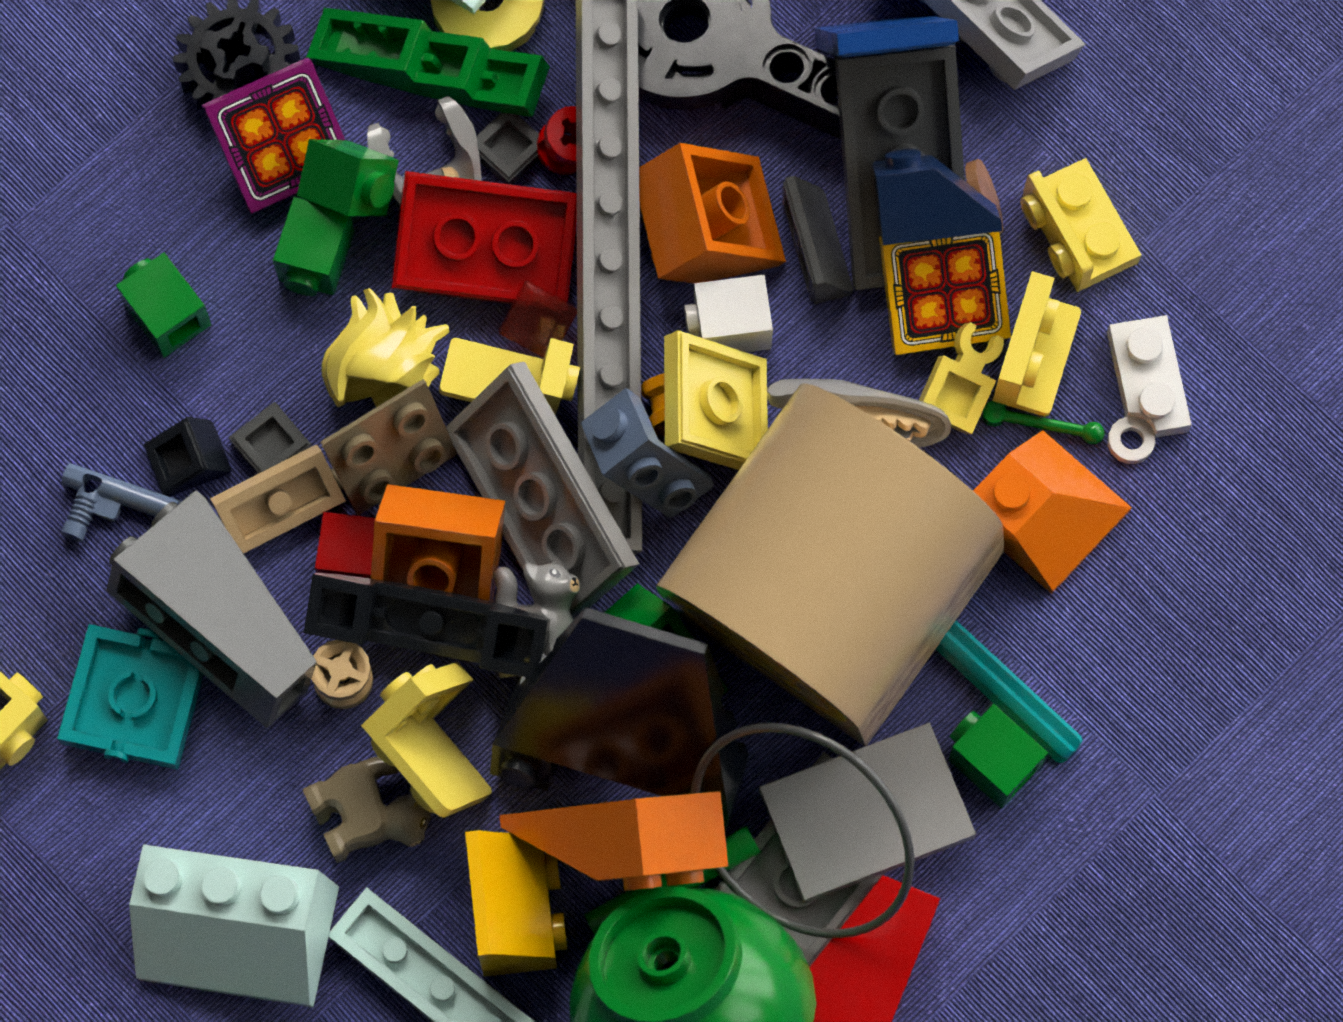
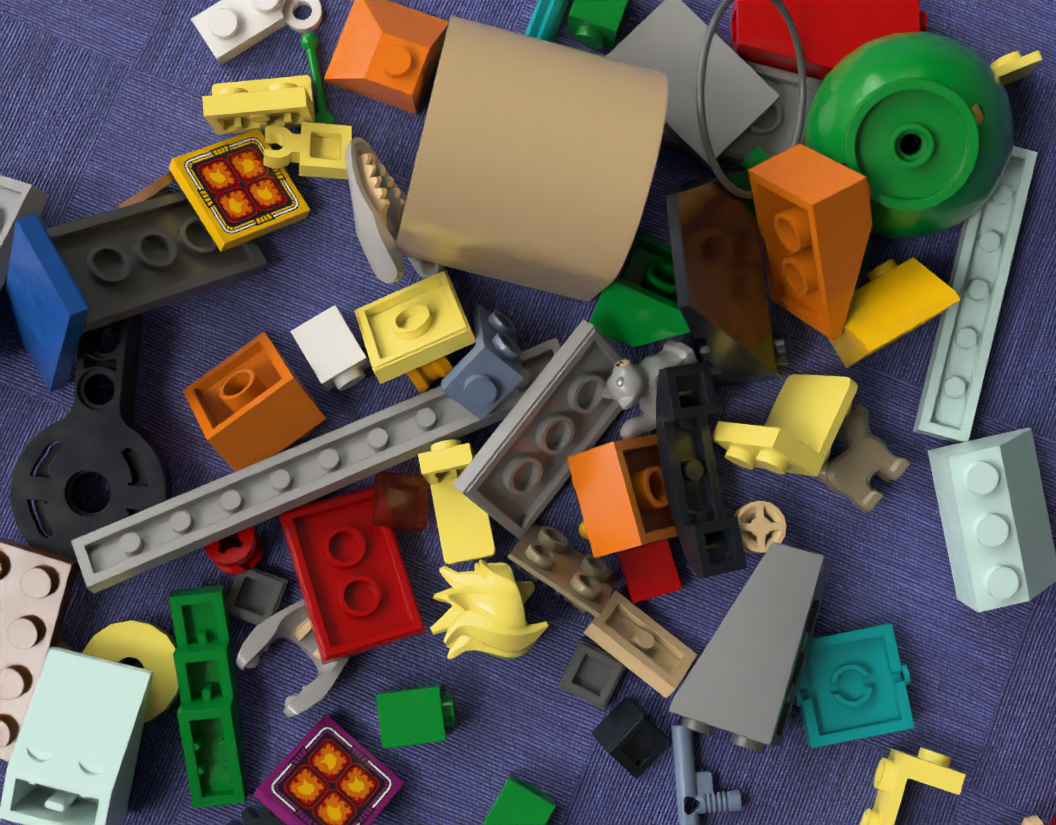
camera: 110 degrees left, 10 degrees up
green brick [297,139,399,216] -> none
dark grey slope [781,176,853,304] -> none
dark blue slope [872,149,1002,245] -> none
light yellow bracket [1020,158,1141,292] -> none

